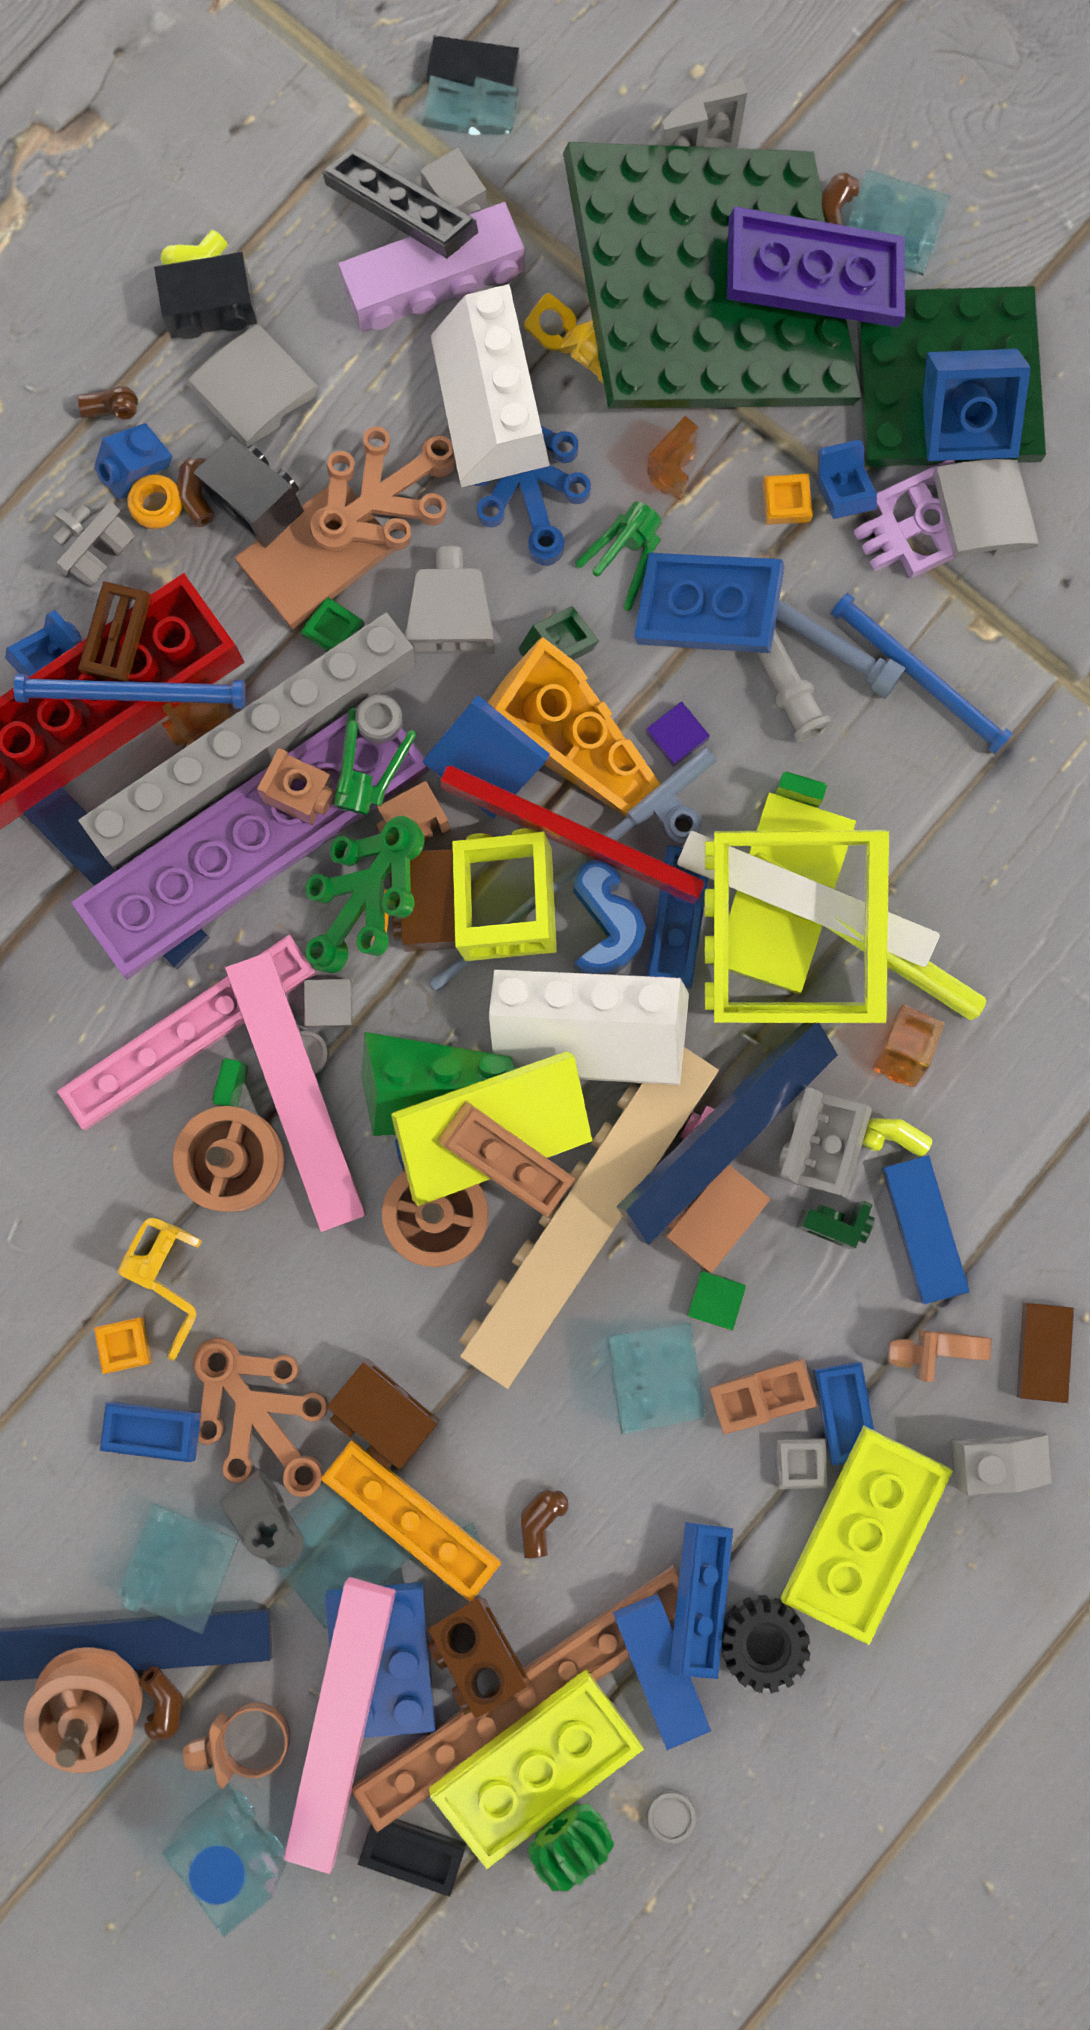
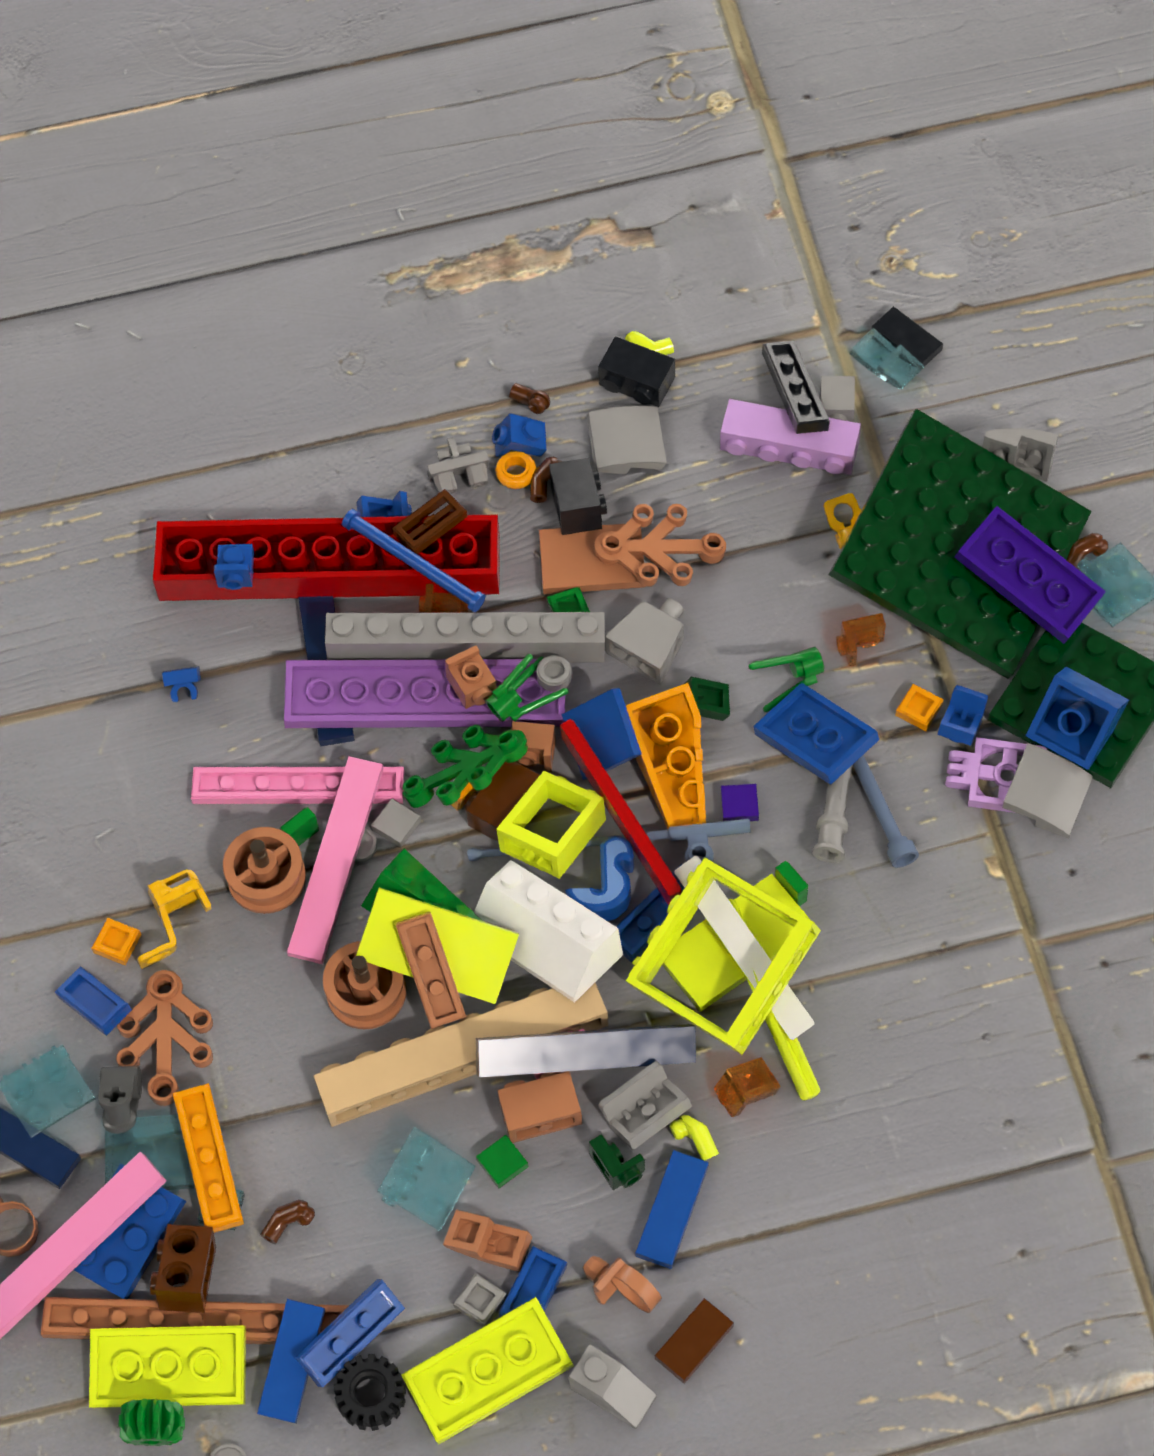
camera: 40 degrees right, 20 degrees down
reddish brown brick [326,1359,440,1470] -> none
black tile [358,1819,466,1897] -> none
white slope [430,284,550,487] -> none
blue plant [474,425,591,566] -> none
blue bar [830,593,1013,755] -> none

